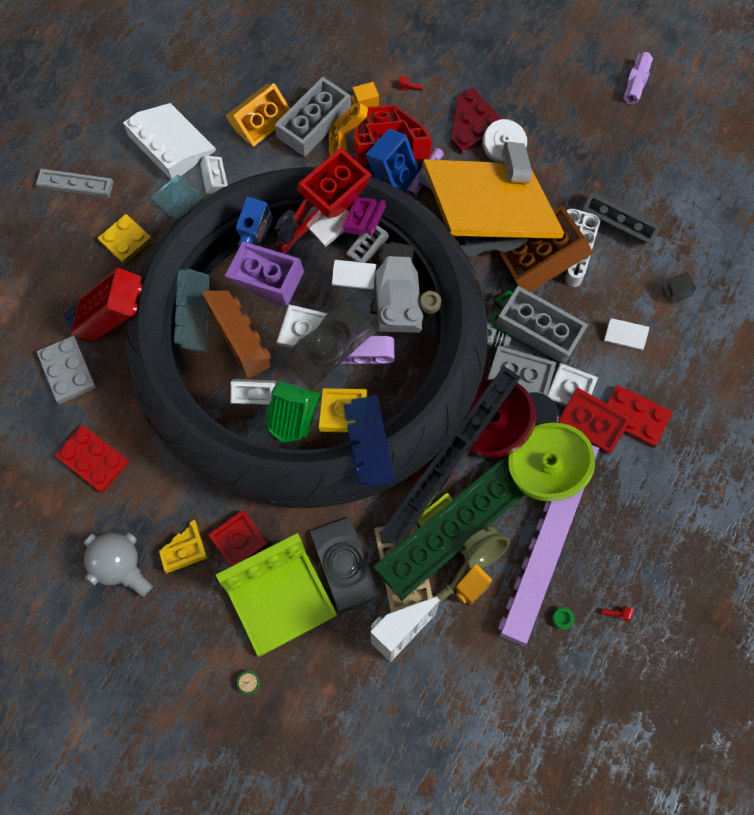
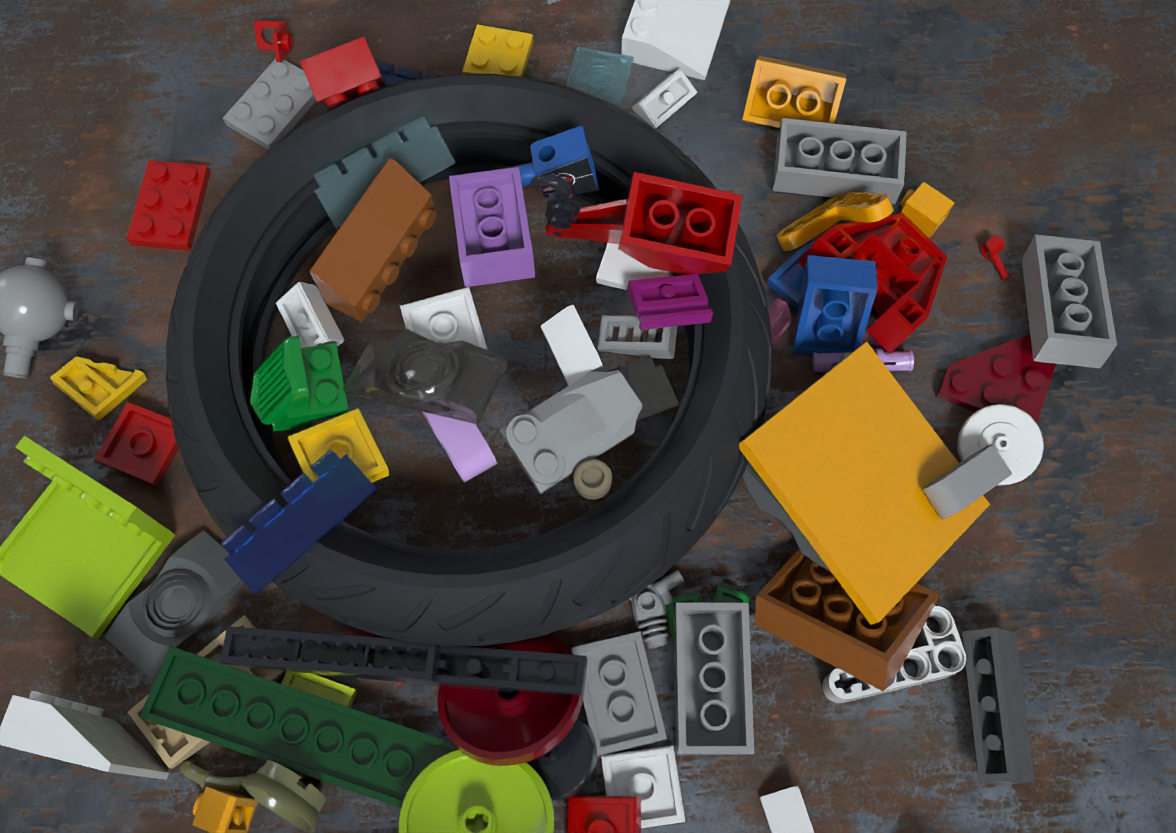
camera: 60 degrees right, 0 degrees up
none -> red bracket [254,20,293,62]
none -> light grey brick [1022,234,1117,368]

